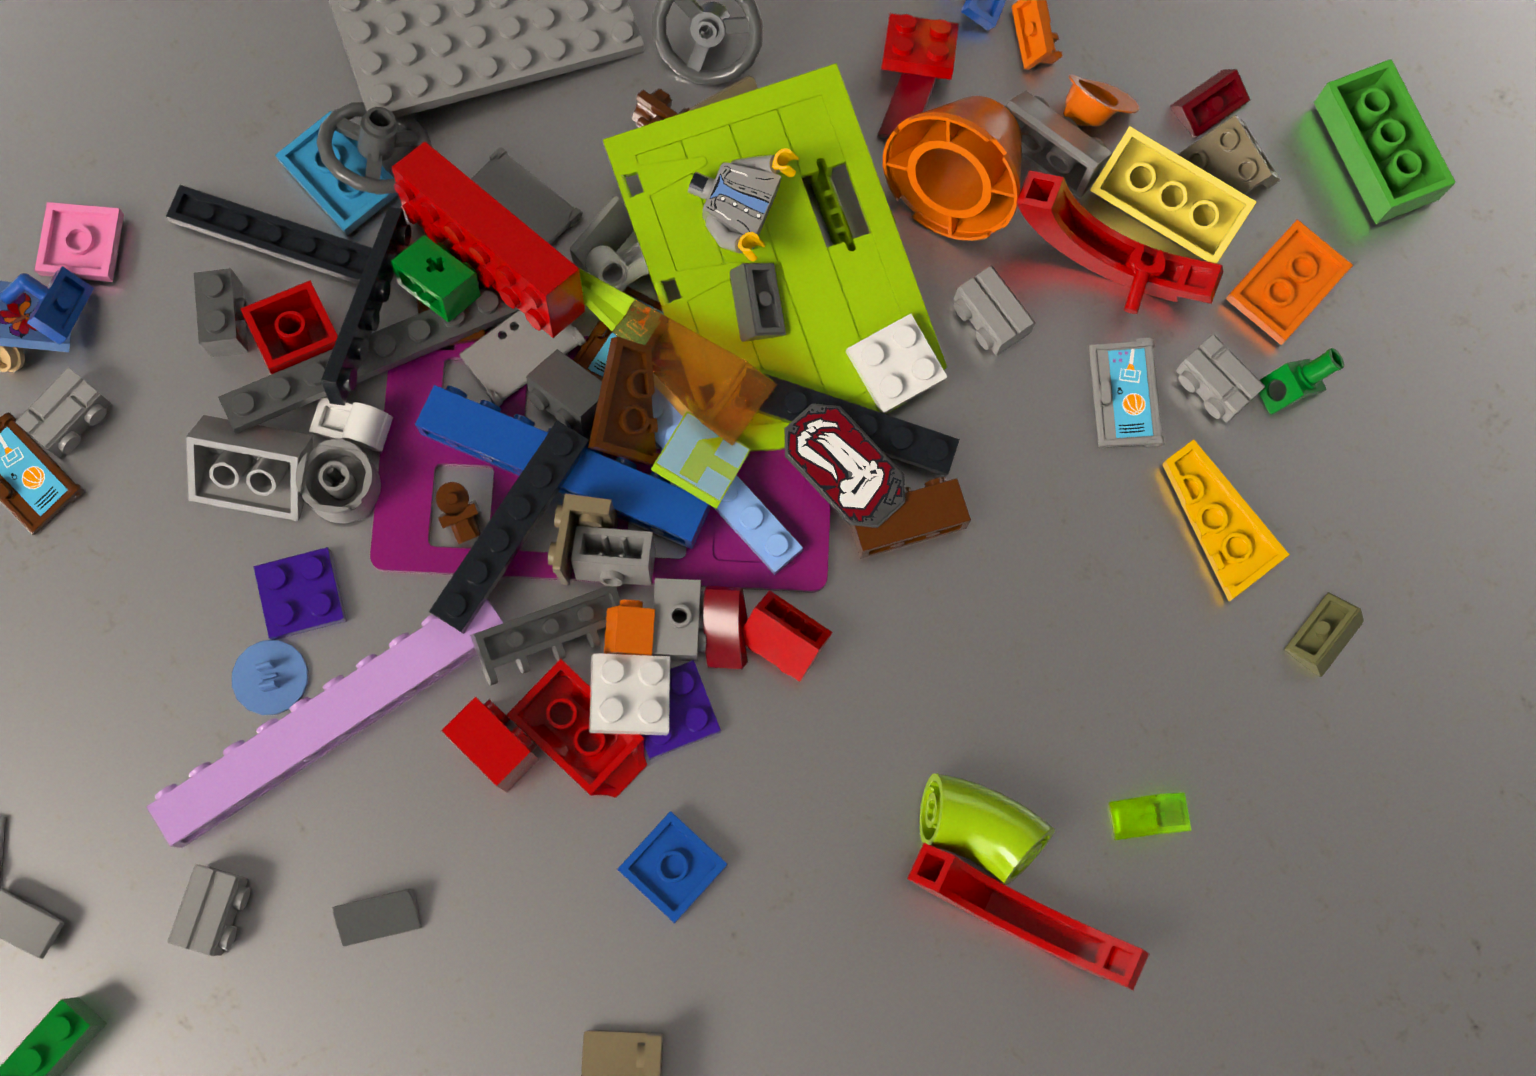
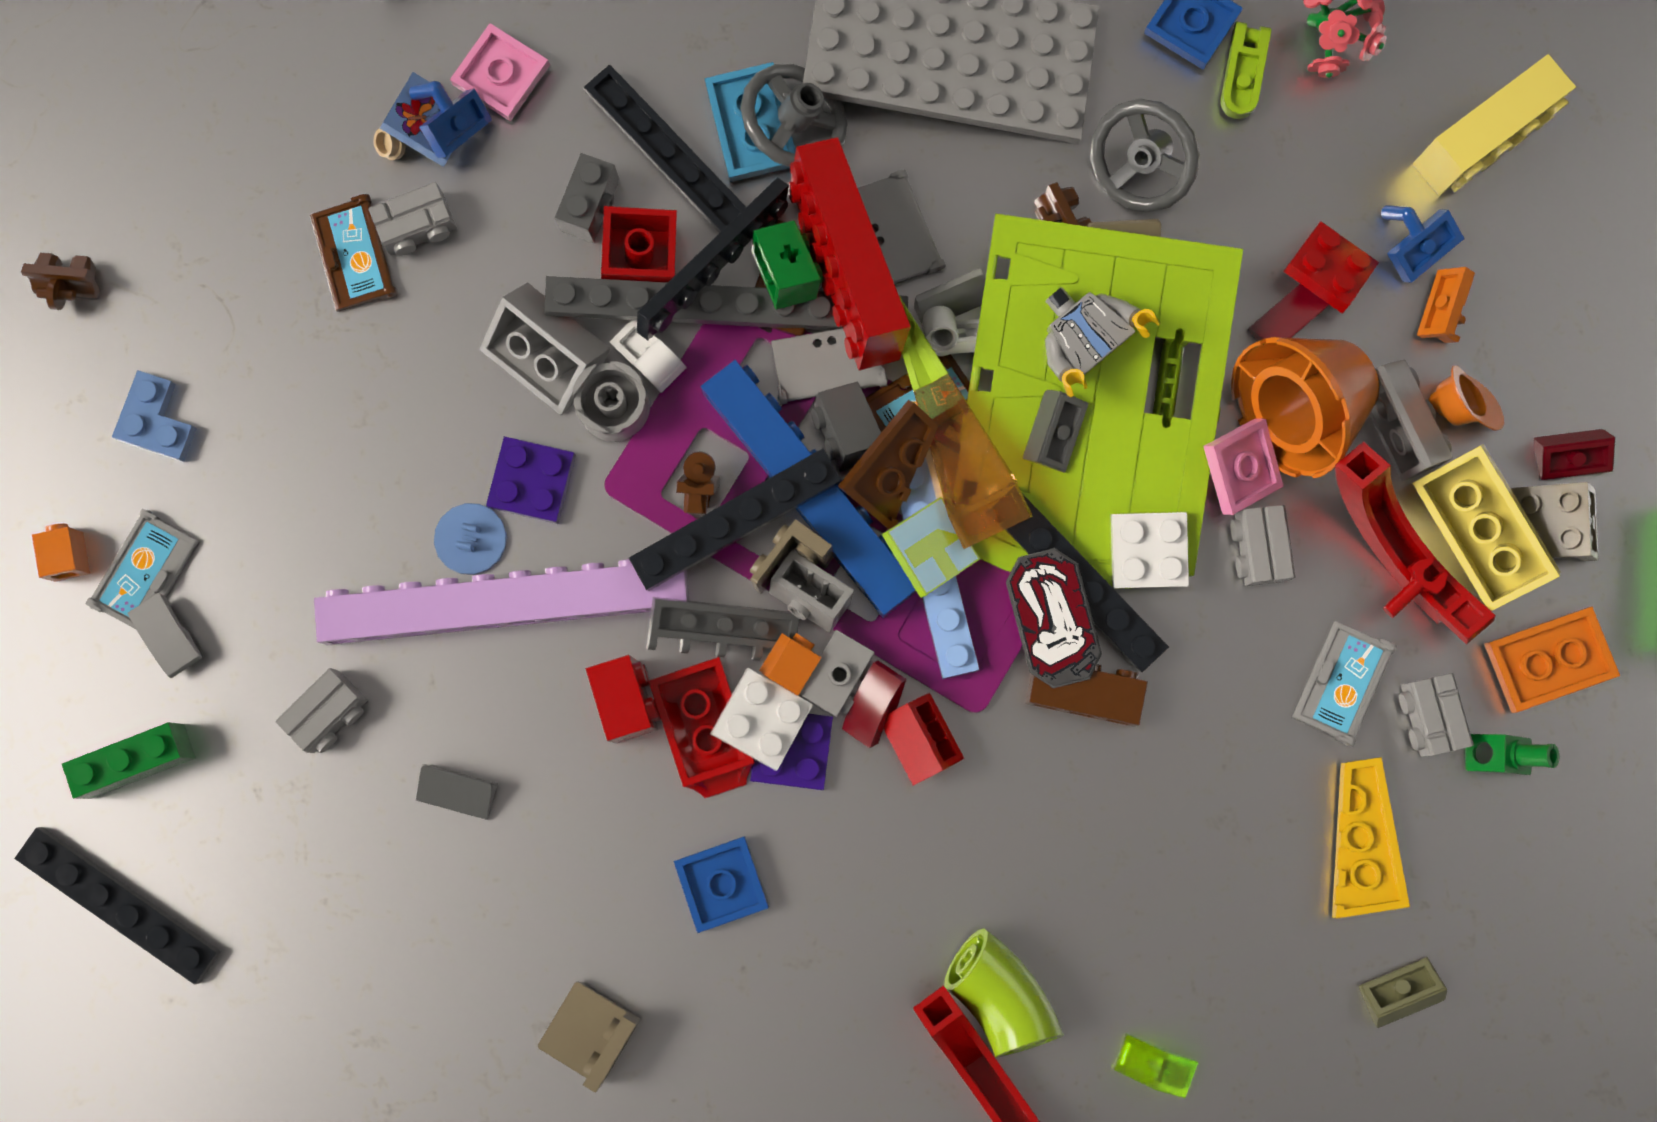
camera: 35 degrees right, 5 degrees up
none -> bright pink plate [1203,419,1284,515]

